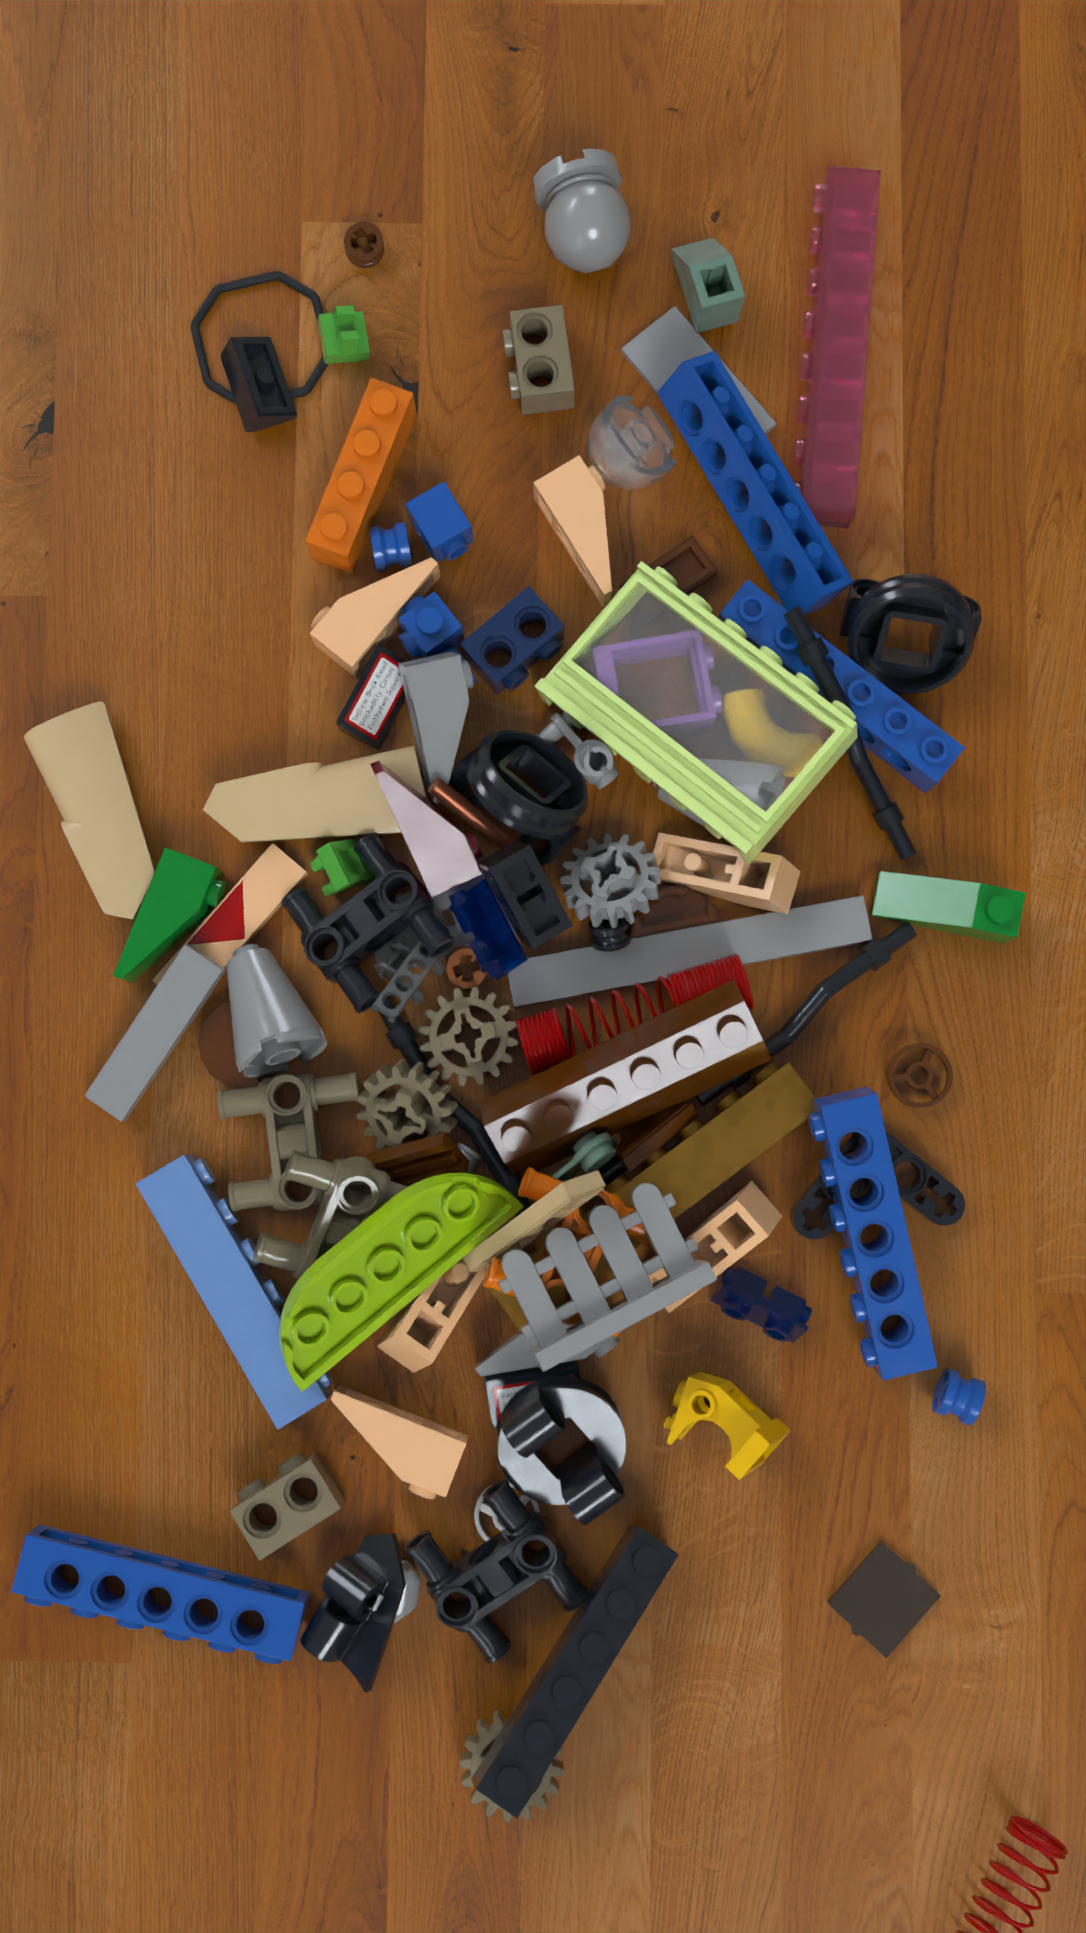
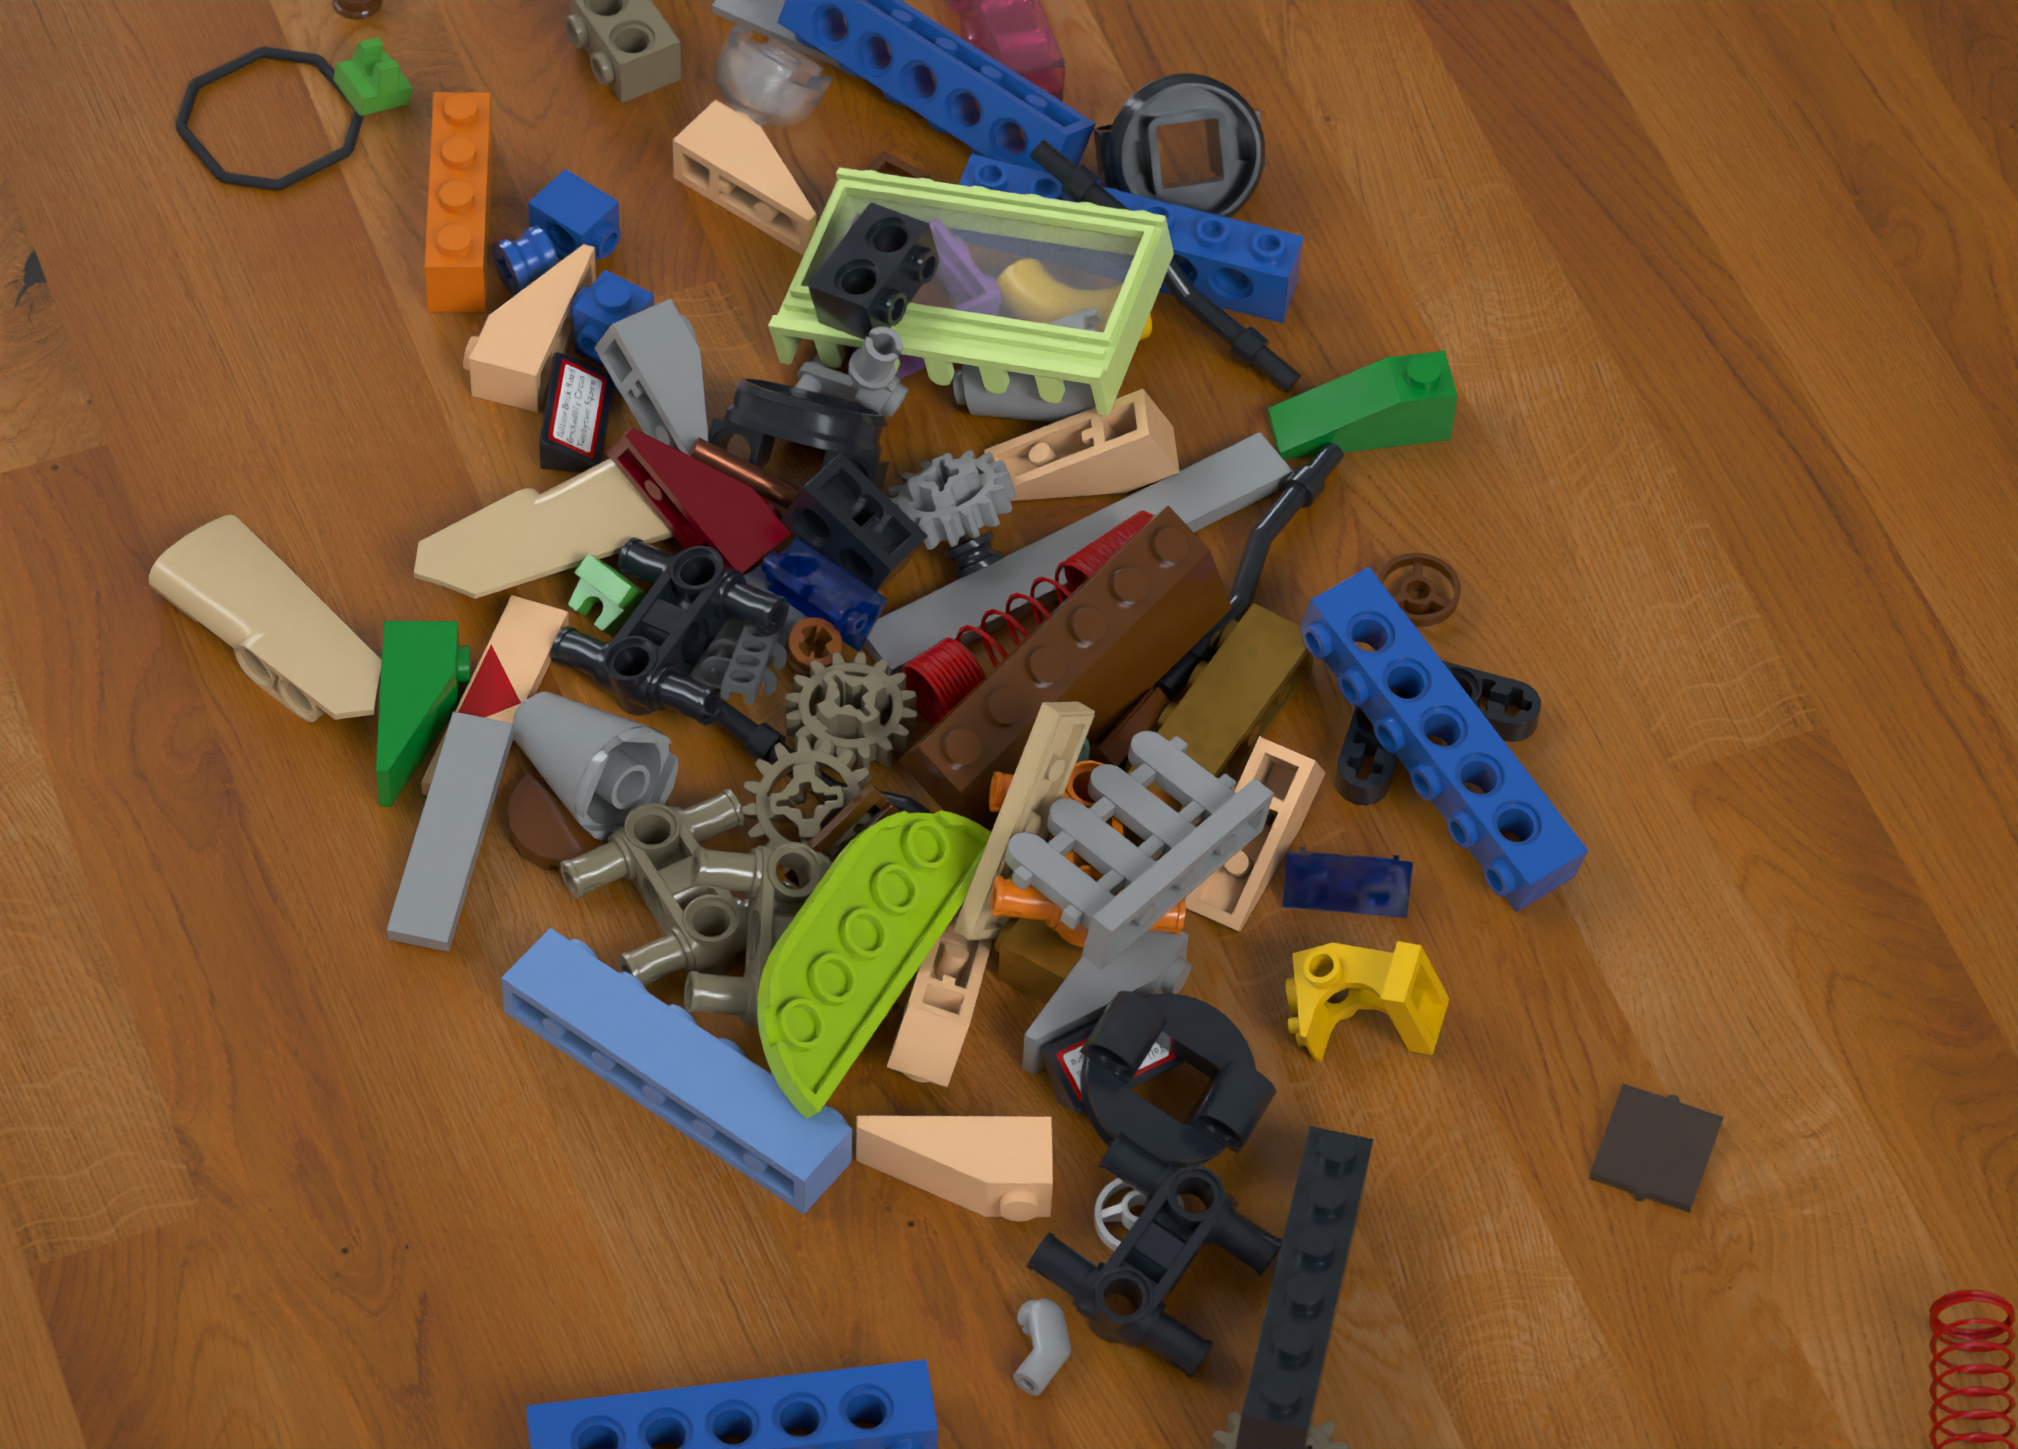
camera: 25 degrees left, 30 degrees down
black slope [221,337,298,432] -> none
dark tan brick [229,1451,346,1561] -> none
black panel [300,1533,406,1693] -> none
dark blue brick [460,586,564,695] -> none
reddish brown tile [631,886,721,939] -> none
blue wheel [932,1368,986,1426] -> none
none -> black brick [808,202,940,340]

